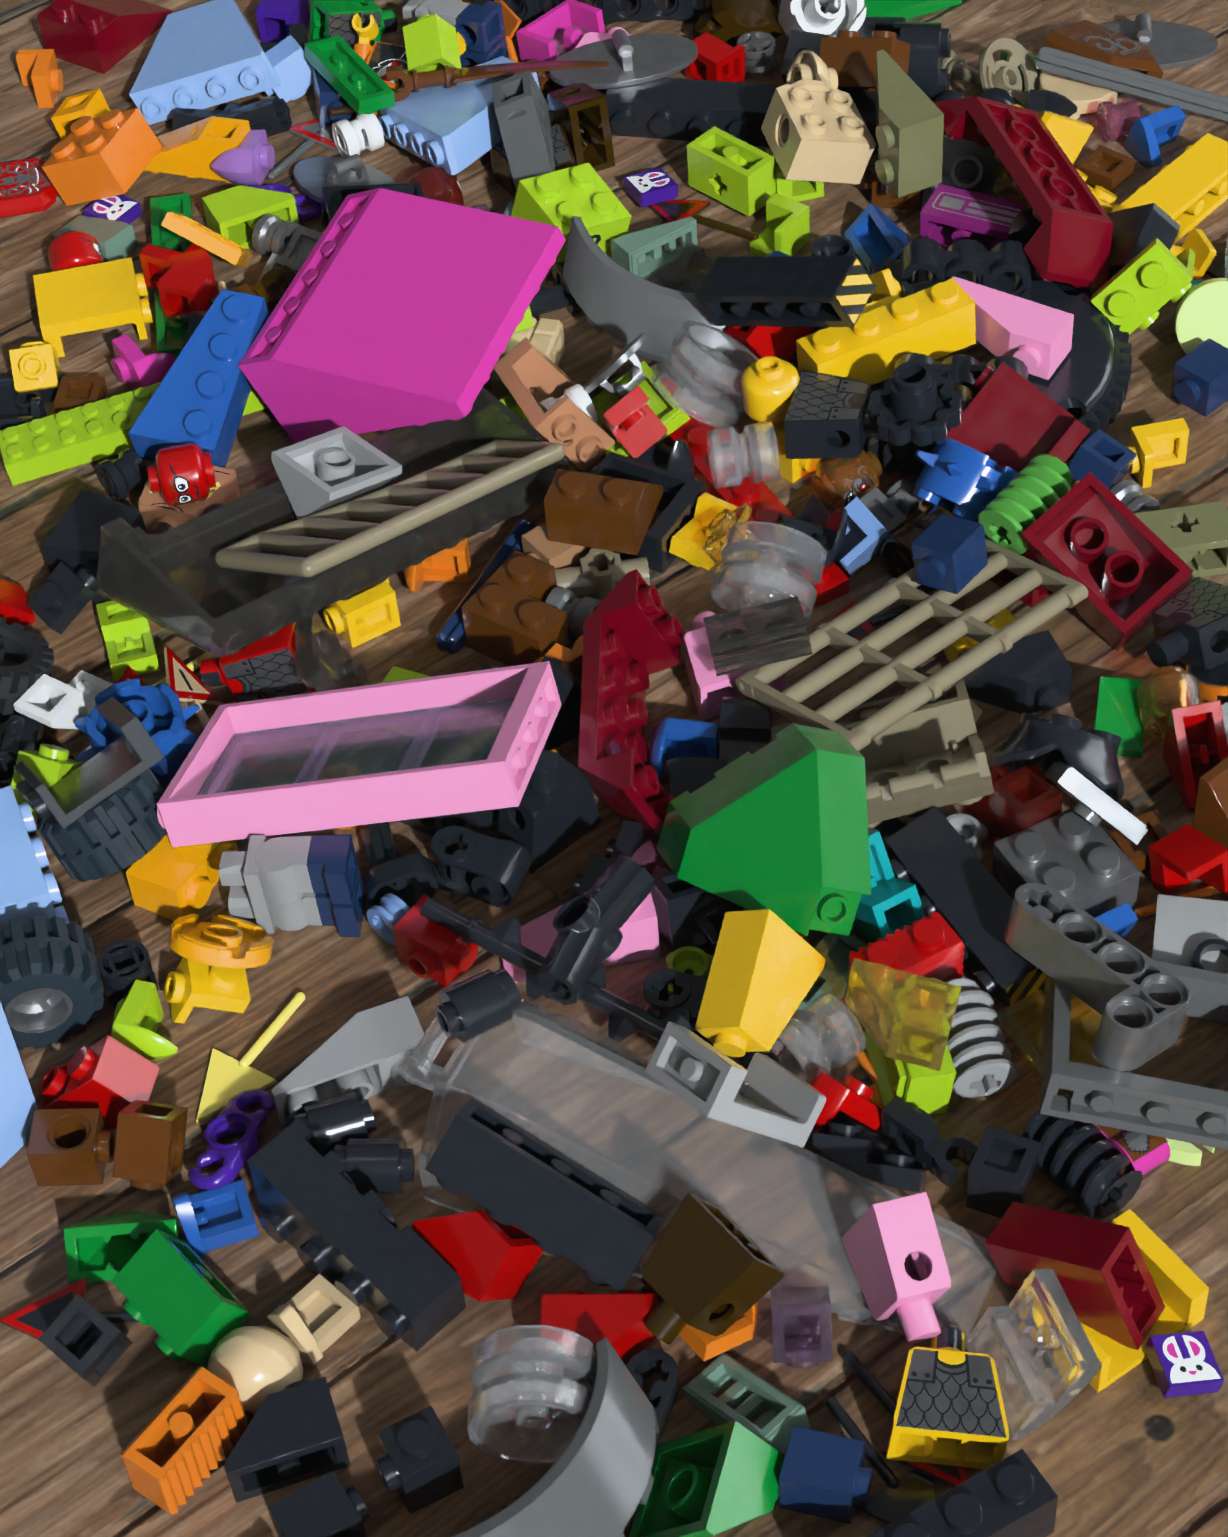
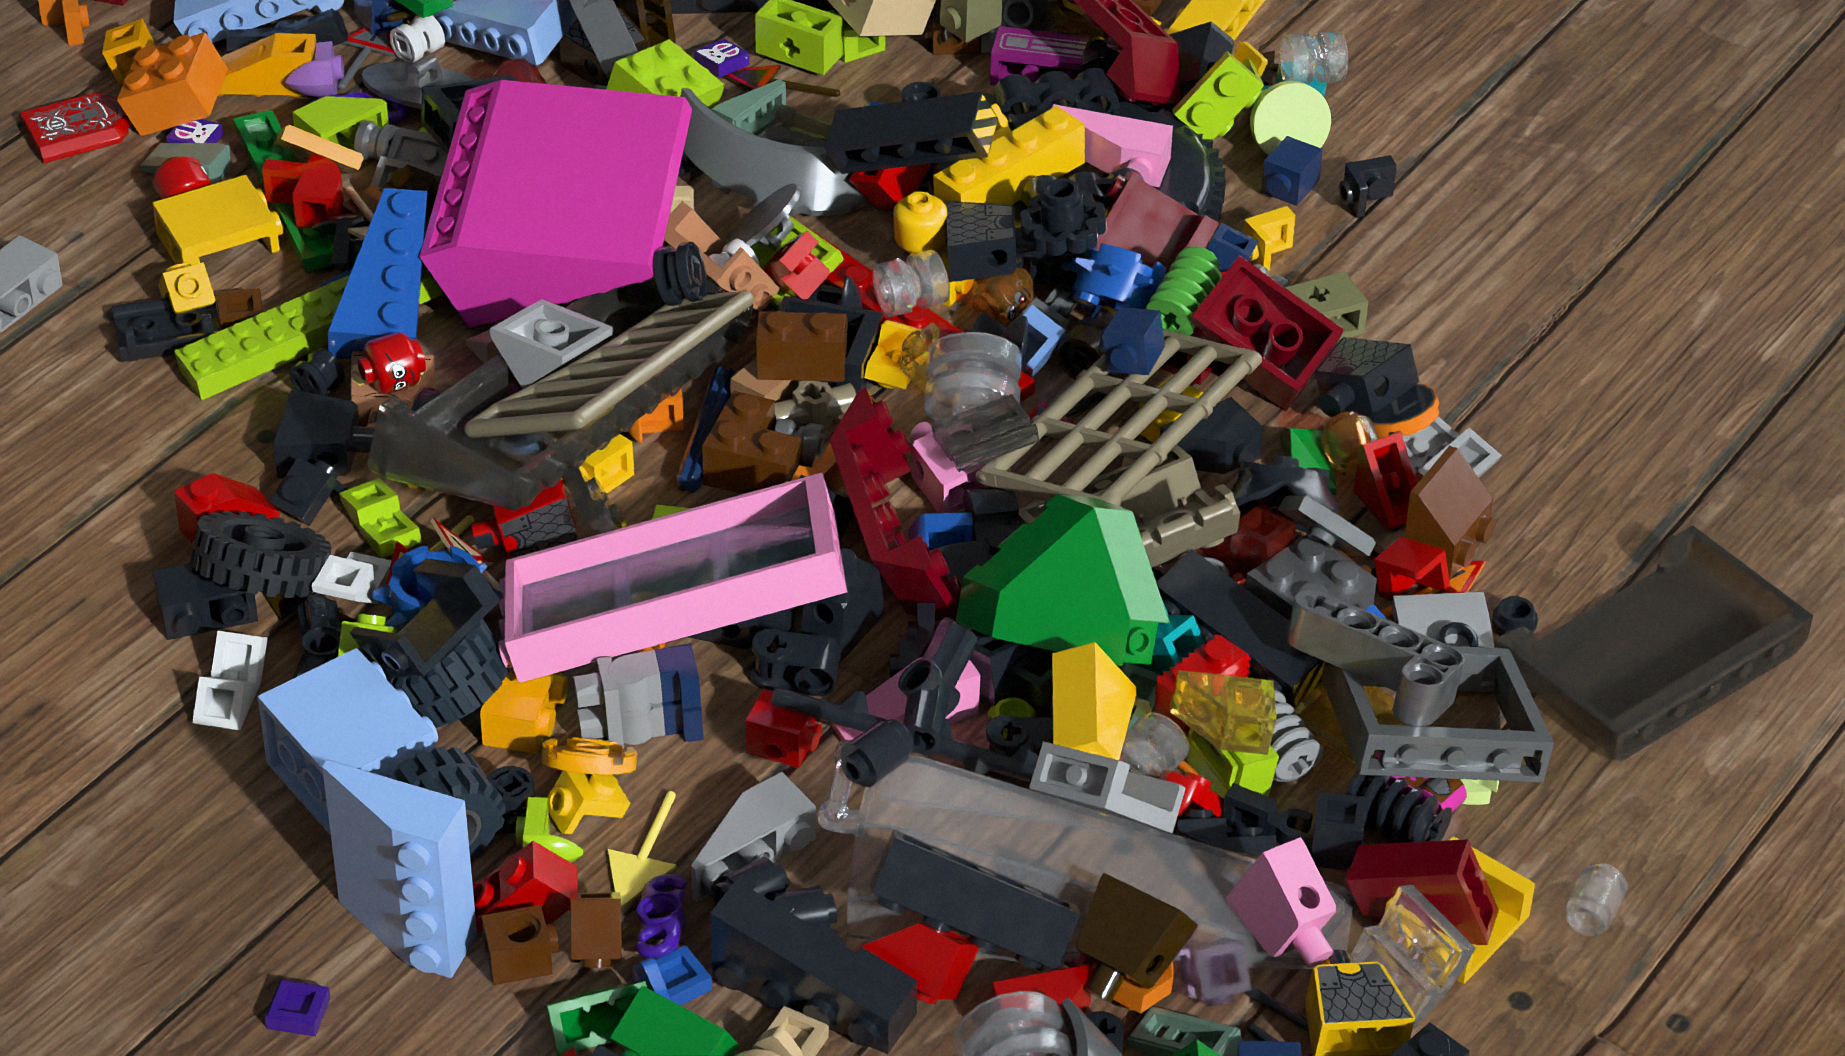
camera: 20 degrees left, 5 degrees down
dark pink plate [111,333,178,390] -> none
black piece [361,822,438,908] -> none
medium blue bush [366,893,410,946] -> none
clear wheel [652,321,759,429] -> none
lime panel [749,193,810,257] -> none
blue slope [844,203,913,271] -> none
tile [1144,1331,1224,1398] -> none
none -> black wheel [654,241,707,306]

